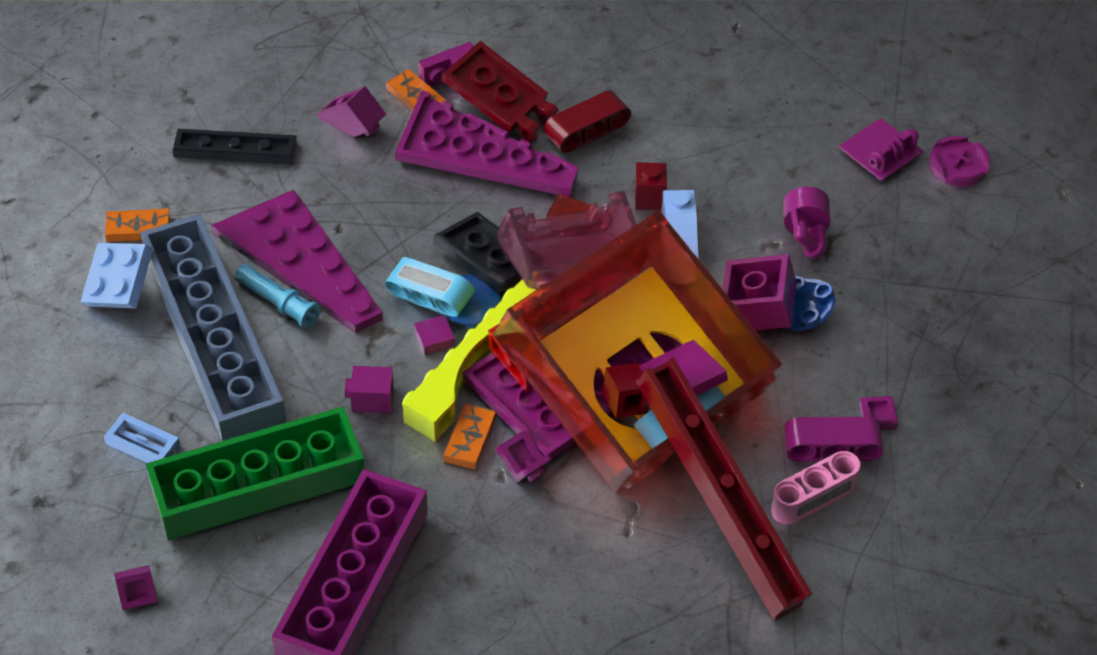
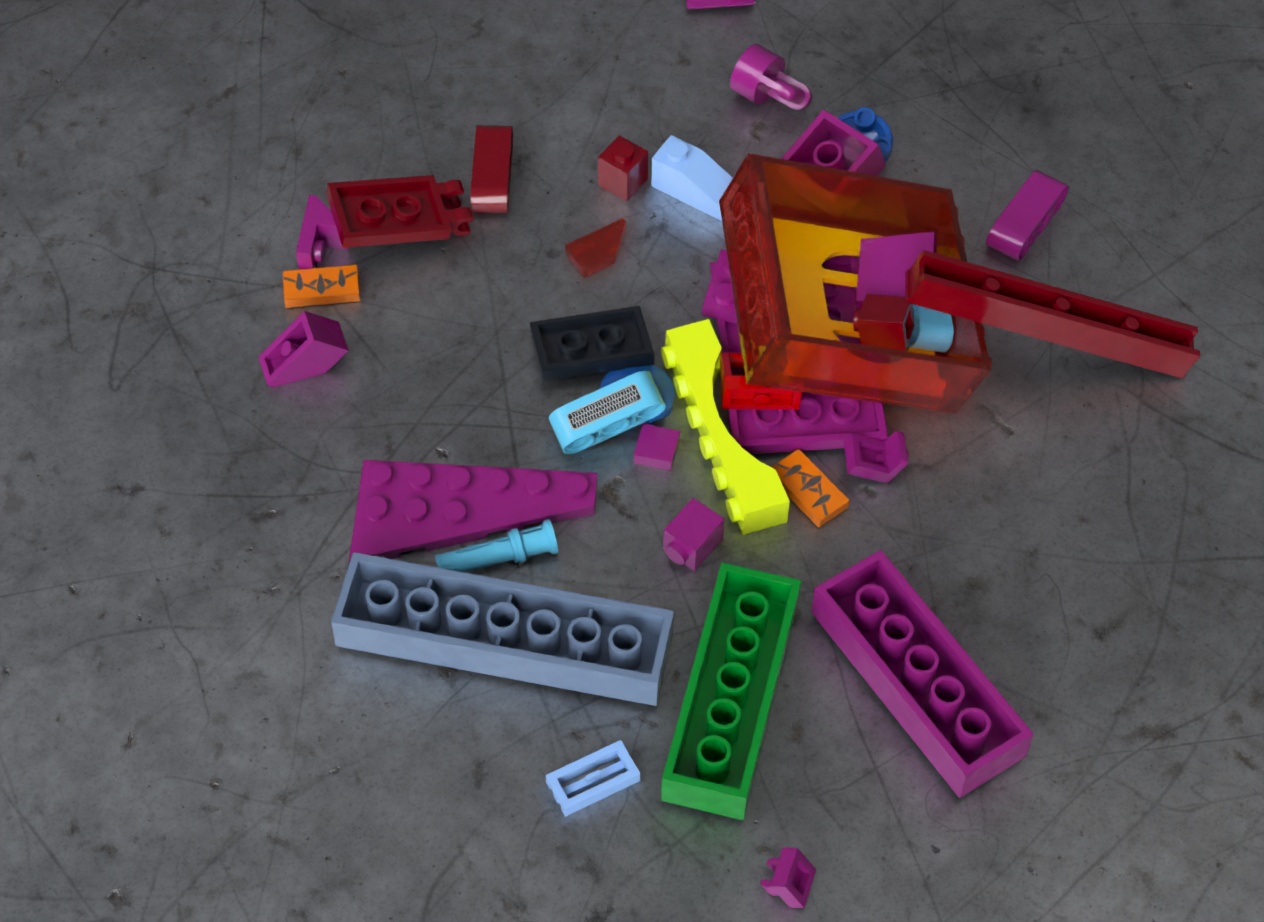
camera: 55 degrees left, 5 degrees up
light blue plate [80,243,153,309] -> none
orange tile [105,208,170,242] -> none
black tile [172,128,297,165] -> none
magenta wing [395,90,579,197] -> none
clear pink windscreen [497,191,649,291] -> none
bright pink beam [771,451,860,524] -> none
magenta tile [859,396,898,430] -> none

